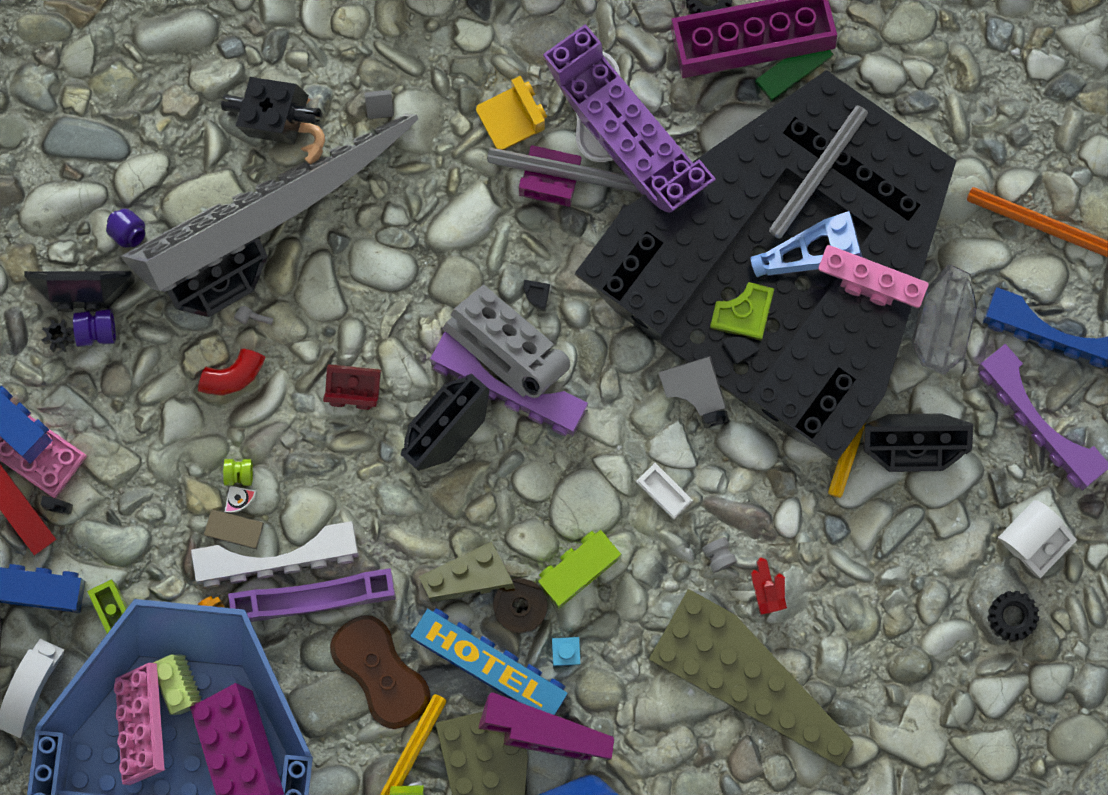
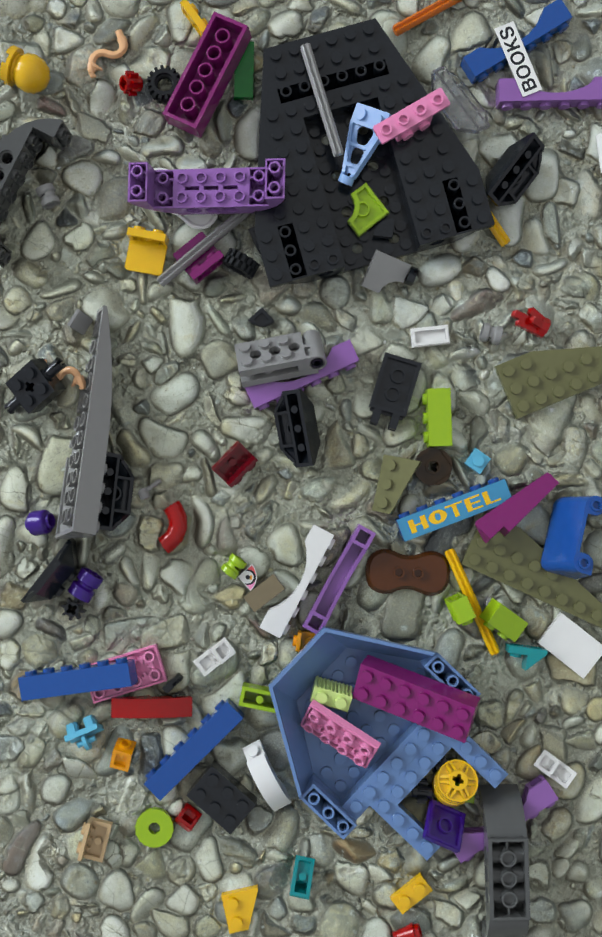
camera: 50 degrees left, 10 degrees up
none -> white slope [192,637,236,677]
none -> black tyre [222,248,260,279]
none -> black tile [369,352,422,432]
none -> lime brick [444,592,476,626]
none -> white sticker [494,21,542,97]

